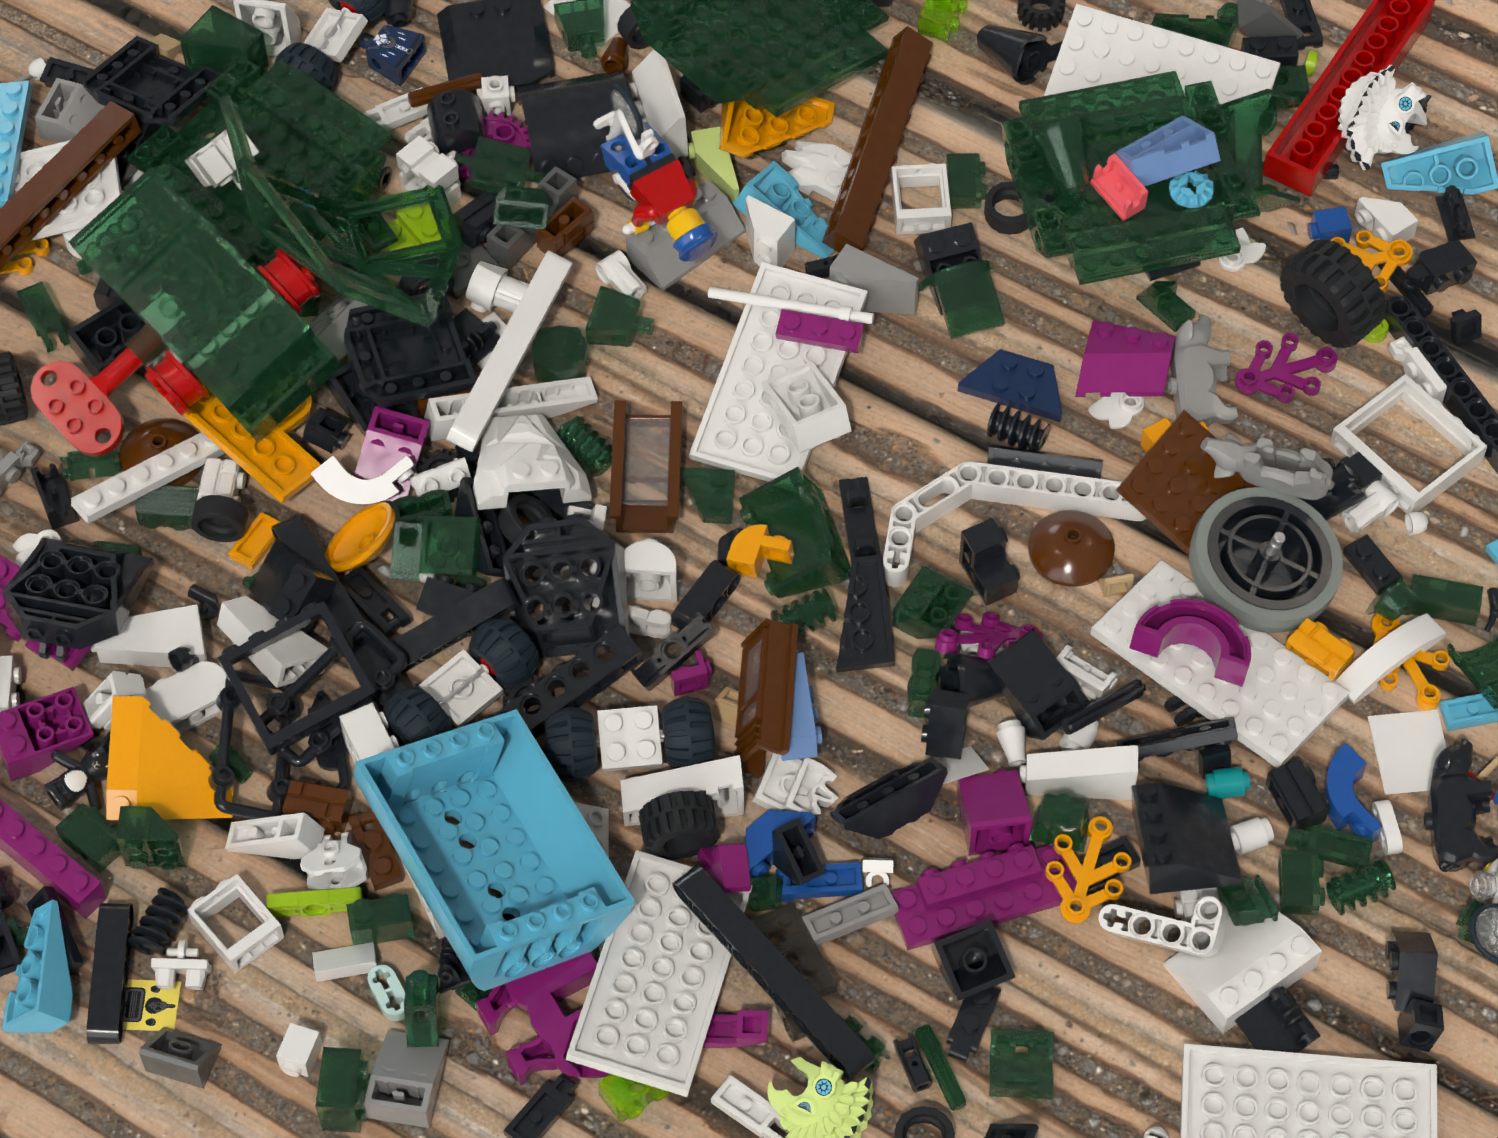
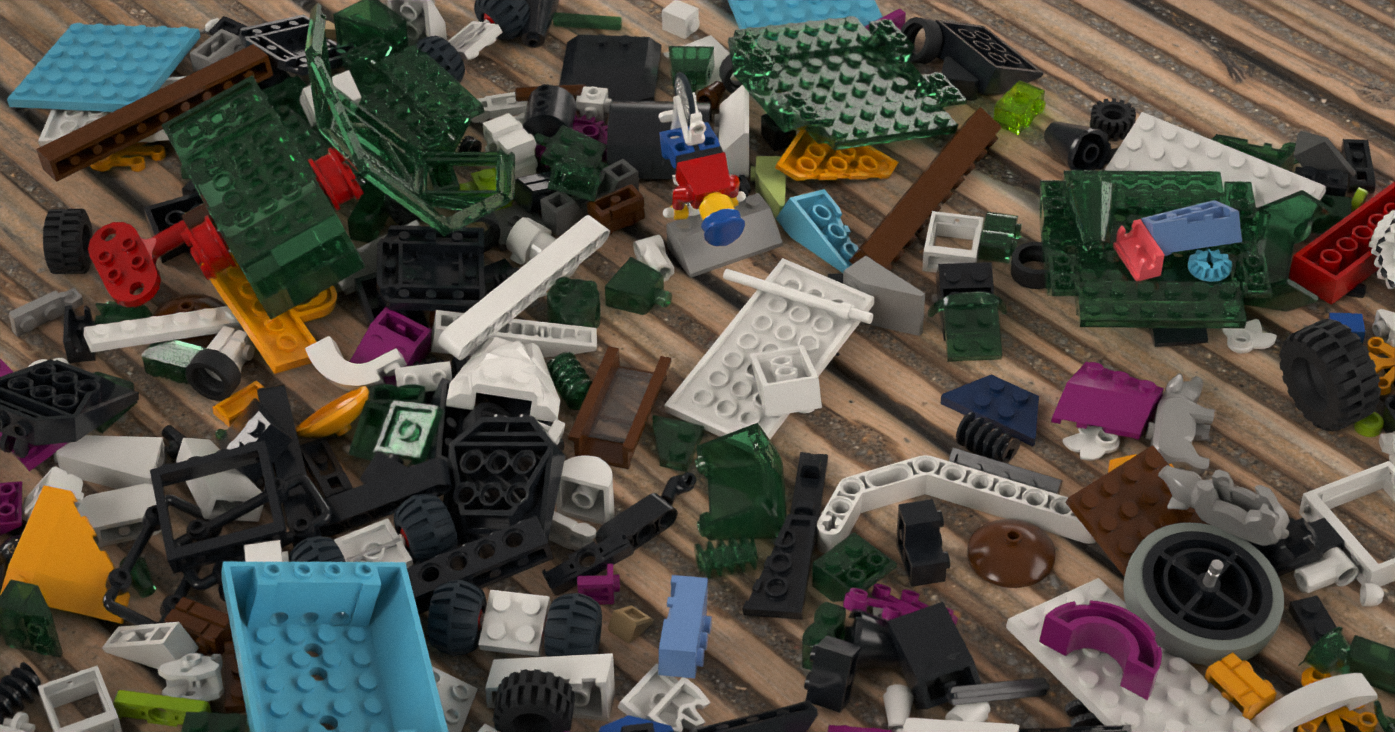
camera: 15 degrees right, 15 degrees down
clear green hinge [16,281,70,352] -> none
black hinge [168,646,195,672] -> none
black brick [301,407,349,454] -> none
dark blue torso [359,25,427,86] -> none
light orange brick [726,524,795,579] -> none
reddish brown piece [734,618,798,779] -> none
white slope [746,195,795,267] -> none
magenta plate [775,309,864,354] -> none
white plate [781,141,852,202] -> none
white sticker [922,746,989,784] -> none
white hinge [1056,645,1118,702] -> none
tan slope [1099,573,1134,597] -> none
clear green slope [1136,281,1196,332] -> none
magenta plant [1234,333,1338,404] -> none

